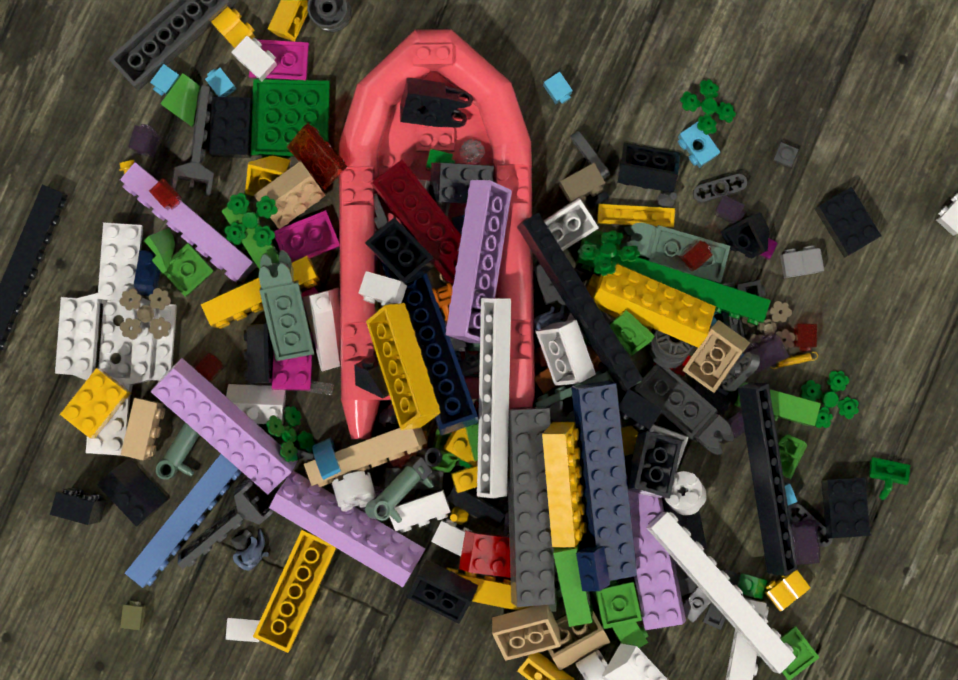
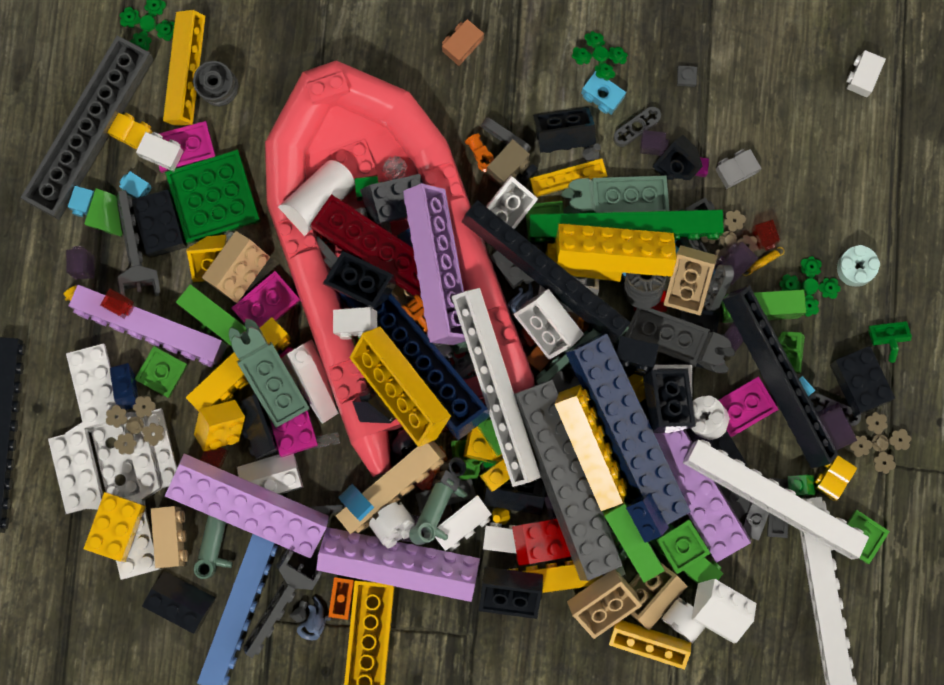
camera: 25 degrees left, 5 degrees down
black brick [50,487,107,525] -> none
bright green slope [144,228,175,274] -> none
green plant [225,193,278,247] -> none
green plant [266,406,315,462] -> none
clear red plate [287,123,347,190] -> none
black brick [400,78,473,128] -> none
medium azure brick [543,72,573,104] -> none
green plant [578,230,640,276] -> none
bright green plate [609,310,655,356] -> none
clear red brick [679,240,713,271] -> none
black brick [815,187,882,258] -> none
none -> yellow brick [194,400,245,451]
none -> white brick [278,160,355,236]
none -> orange brick [328,577,355,620]
none -> nougat brick [442,19,484,66]
none -> orange connector [465,133,494,172]
none -> dark pink plate [719,377,779,437]
none -> light aqua brick [837,245,880,286]
none -> dark tan plant [850,412,911,474]

